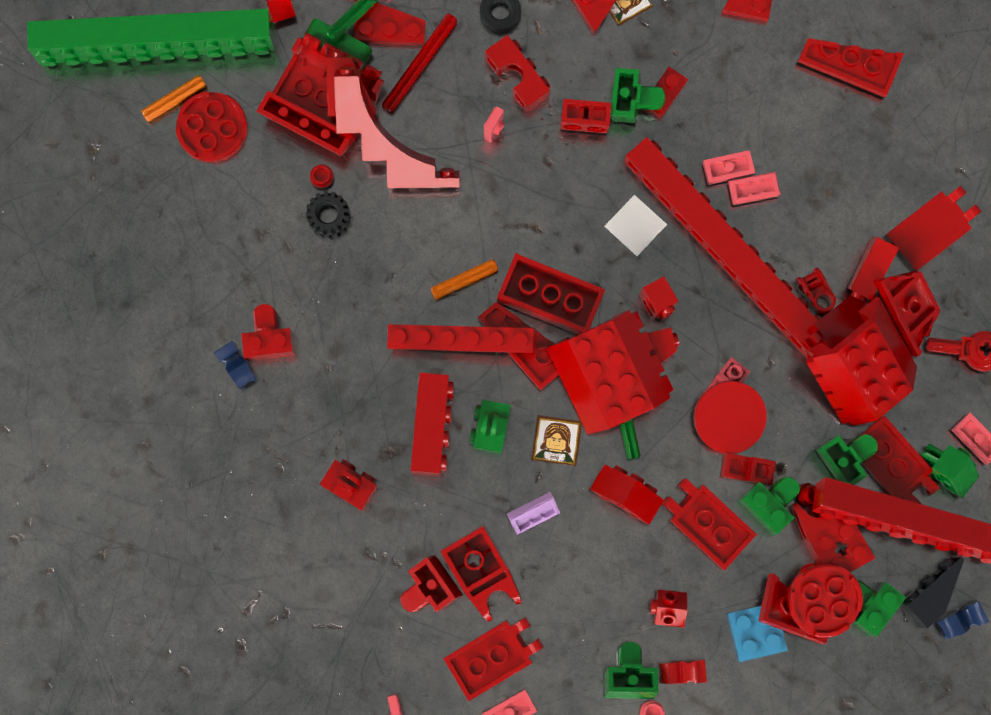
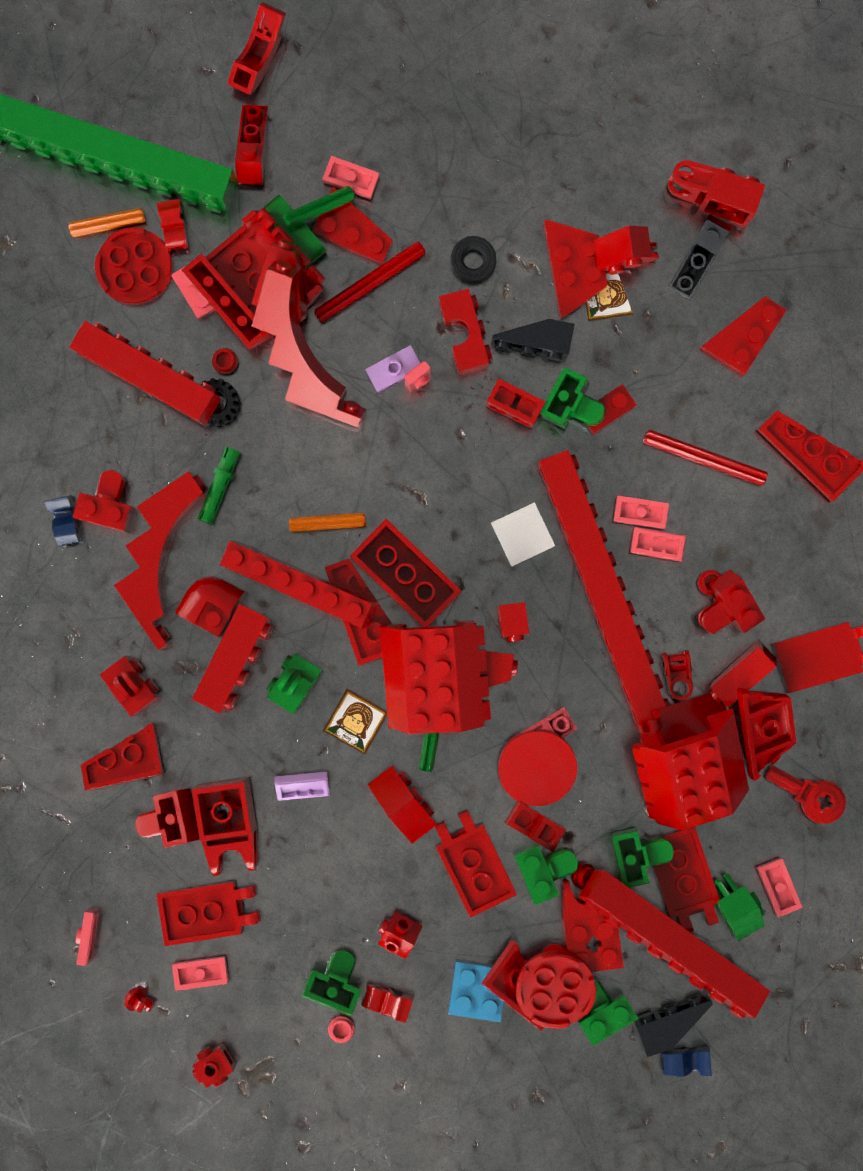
camera: 25 degrees right, 5 degrees up
none -> red brick [69,320,221,426]
none -> red wing [80,722,164,791]
none -> red arch [114,471,206,650]
none -> red leg [156,199,188,252]
none -> coral plate [171,265,216,320]
none -> red brick [175,576,247,637]
none -> green pin [197,446,241,525]
none -> lavender plate [365,345,420,393]
none -> black slope [491,319,575,361]
none -> red axle [644,430,768,485]
none -> red plate [698,570,721,596]
none -> red brick [698,570,766,634]

